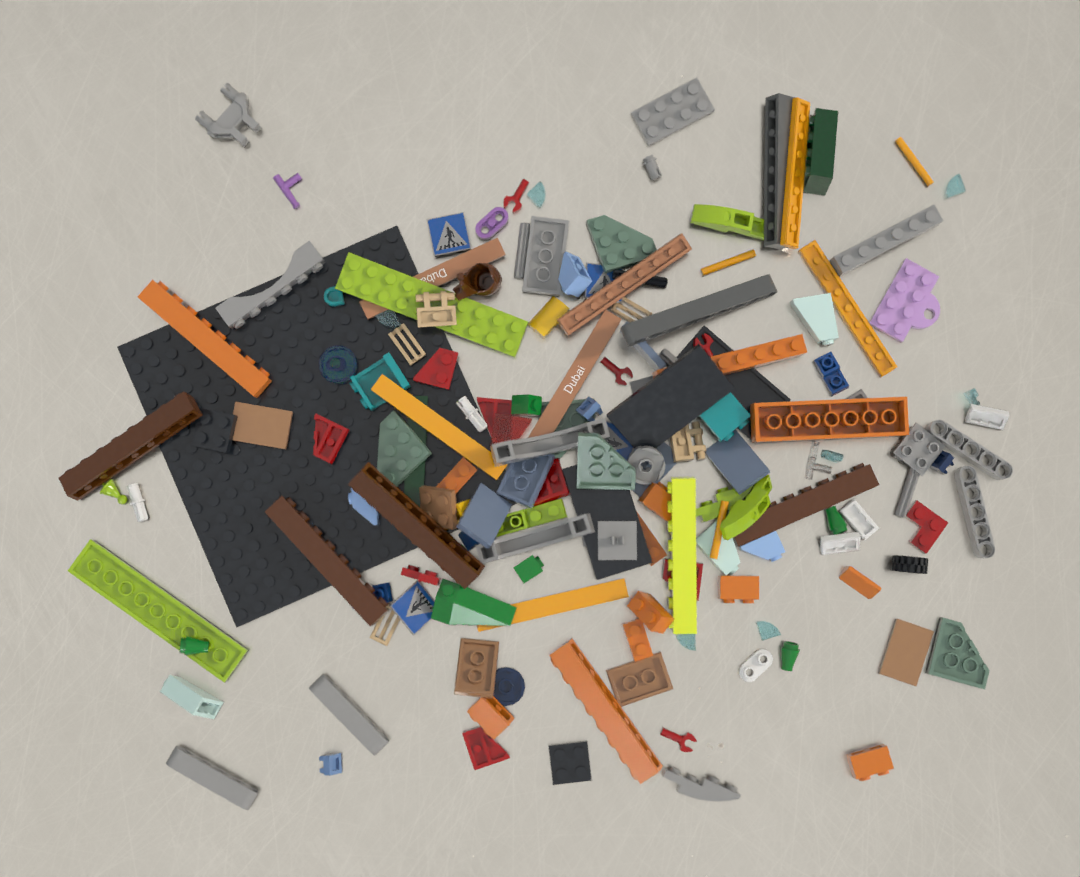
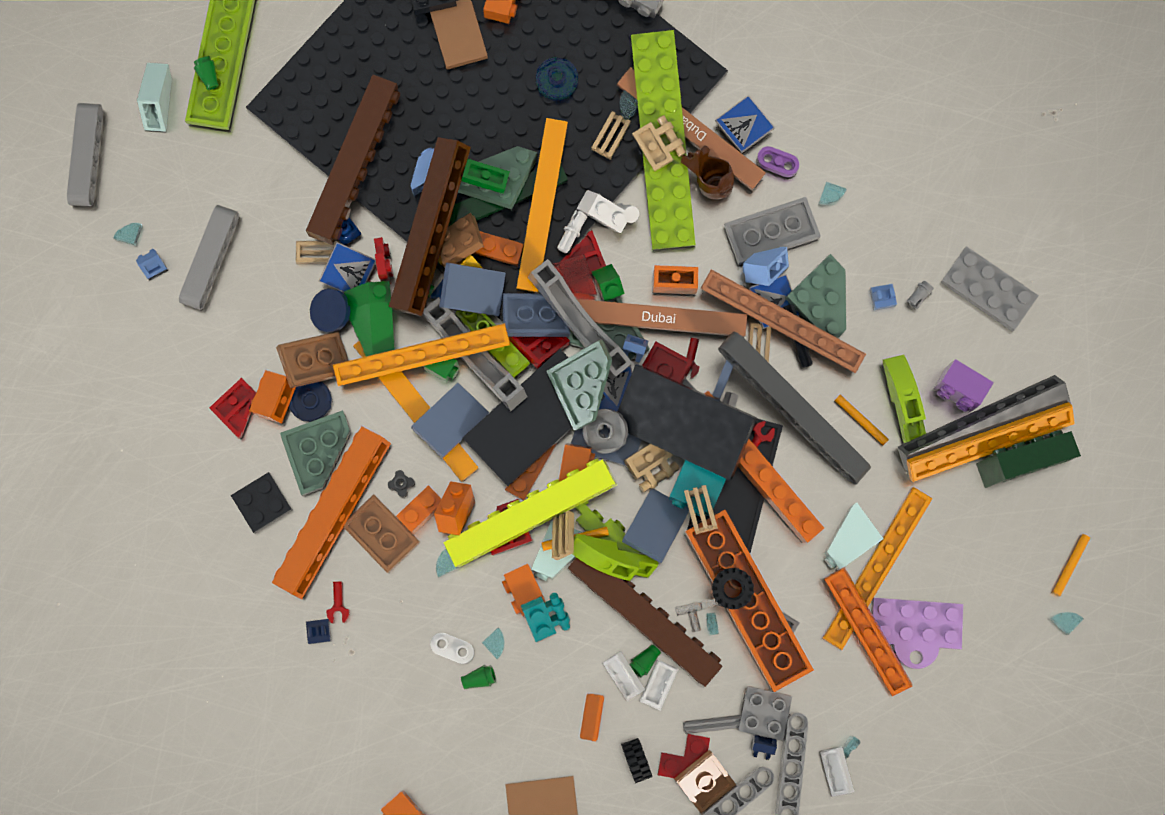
camera: 65 degrees right, 5 degrees down
red wing [313,413,349,464] -> none
teal tile [324,286,345,307] -> none
teal panel [349,352,411,411] -> none
red wing [413,348,459,390] -> none
red bar [504,179,529,214] -> none
light grey axle [514,223,530,279] -> none
yellow brick [527,296,570,339] -> none
light grey piece [598,521,637,560] -> none
light grey slope [662,766,741,802] -> none
light blue slope [739,531,785,562] -> none
blue slope [814,352,849,396] -> none
light grey arch [830,204,943,277] -> none
none -> clear light blue tile [113,223,142,246]
none -> sand green plate [280,410,351,496]
none -> dark blue tile [306,619,332,644]
none -> dark blue tile [310,288,351,333]
none -> light orange tile [333,323,510,386]
none -> dark grey plate [388,470,414,497]
none -> sand blue tile [411,383,489,459]
none -> green plate [461,159,510,194]
none -> teal plate [521,593,570,642]
none -> tan tile [552,511,574,560]
none -> white hinge [577,190,639,233]
none -> red tile [642,341,694,384]
none -> orange brick [653,265,698,295]
none -> medium nougat tile [674,750,736,814]
none -> tan tile [684,485,718,534]
none -> black tyre [712,568,754,609]
none -> orange tile [824,567,913,696]
none -> medium blue tile [870,284,897,310]
none -> medium lavender brick [933,359,994,412]

